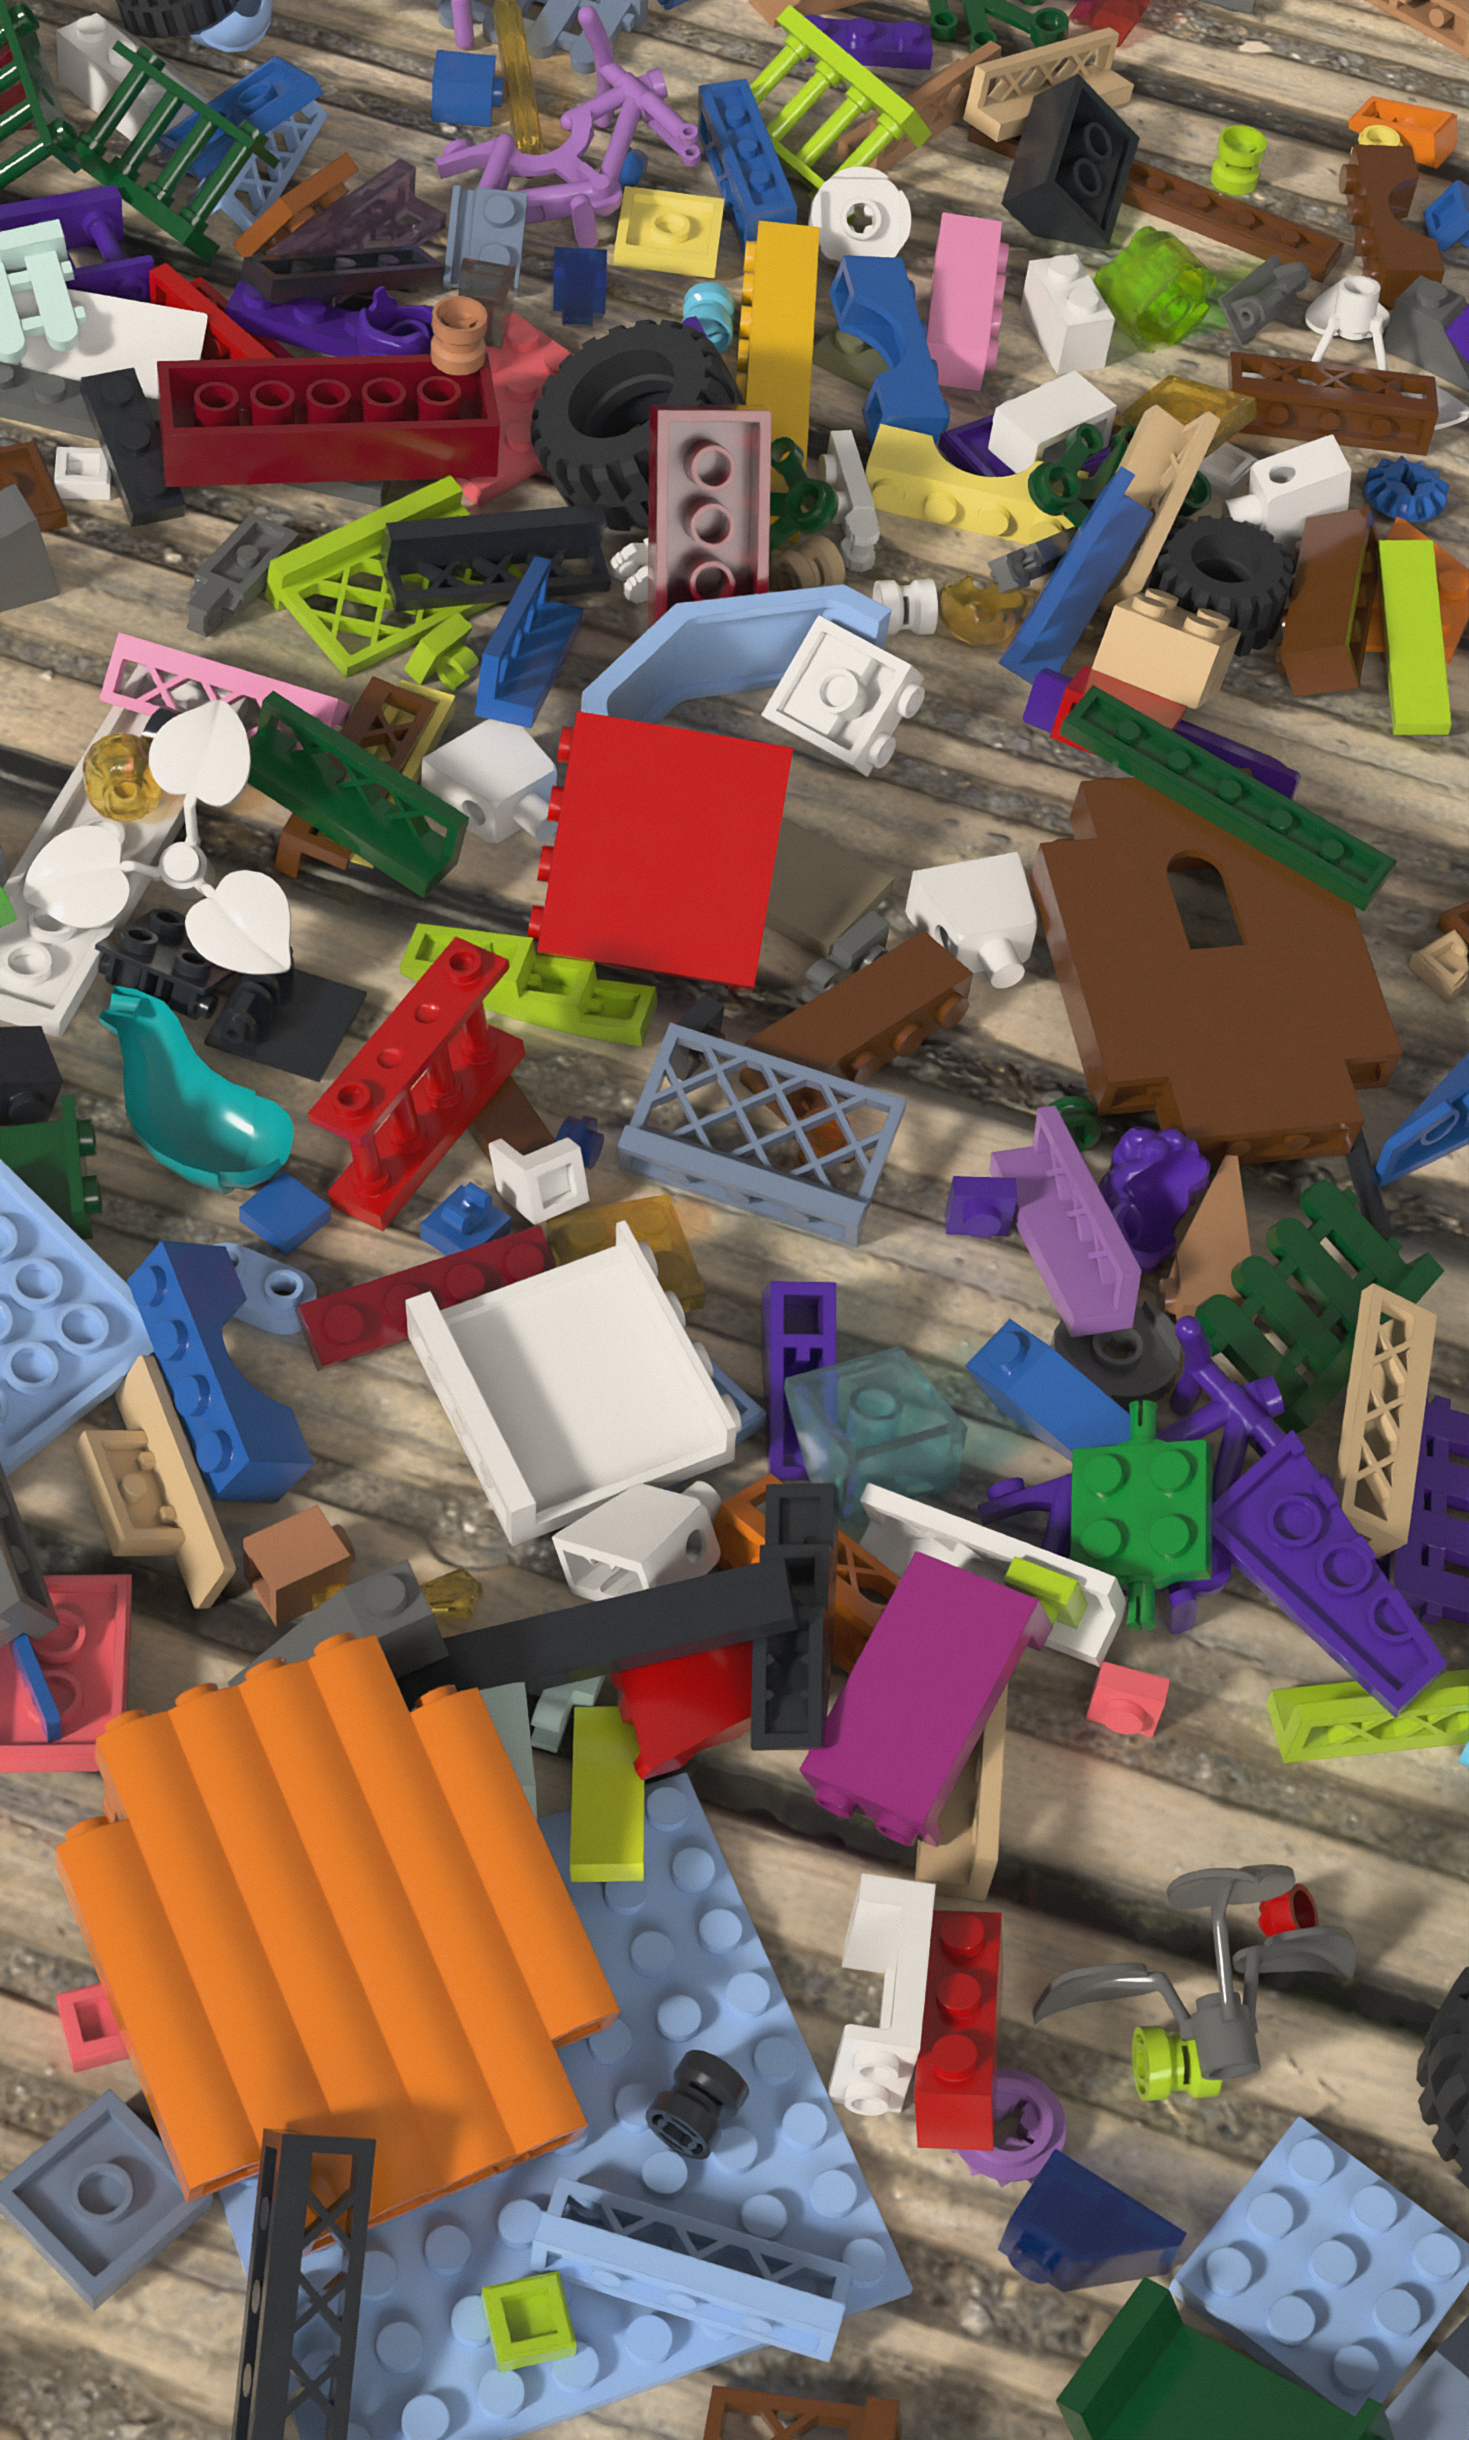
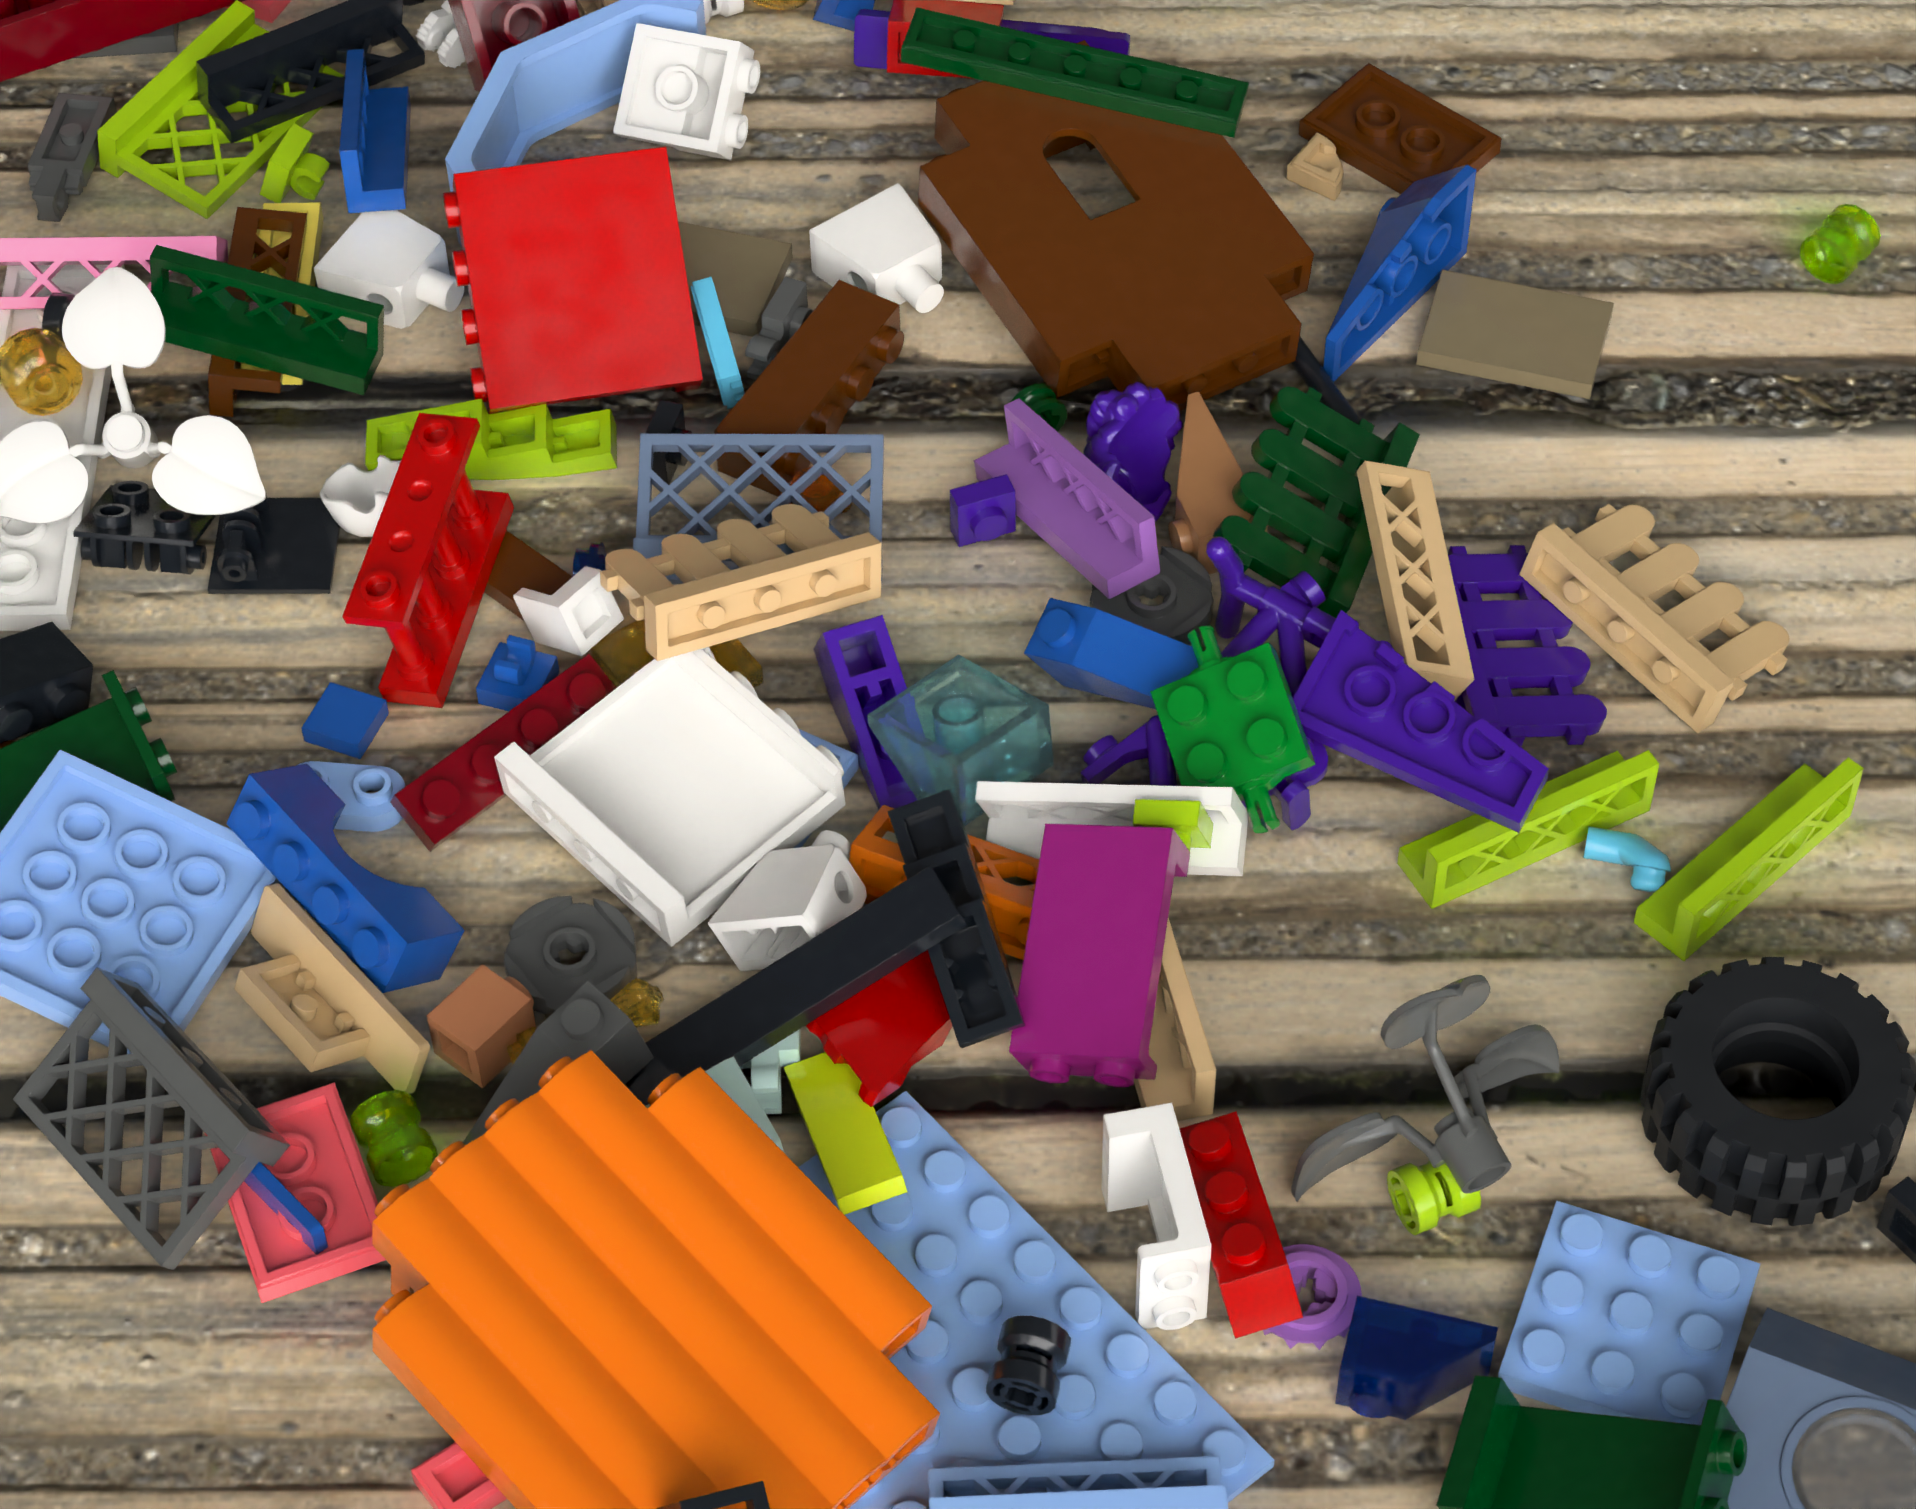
camera: 10 degrees left, 0 degrees up
teal animal [99,986,294,1195] -> none
coral plate [1085,1661,1170,1737] -> none
red hinge [1258,1883,1319,1938] -> none
none -> white hair [319,455,401,537]
none -> clear neon green wheel [350,1090,438,1187]
none -> dark grey plate [504,896,637,1019]
none -> tan fence [600,504,881,661]
none -> medium azure tile [690,276,745,409]

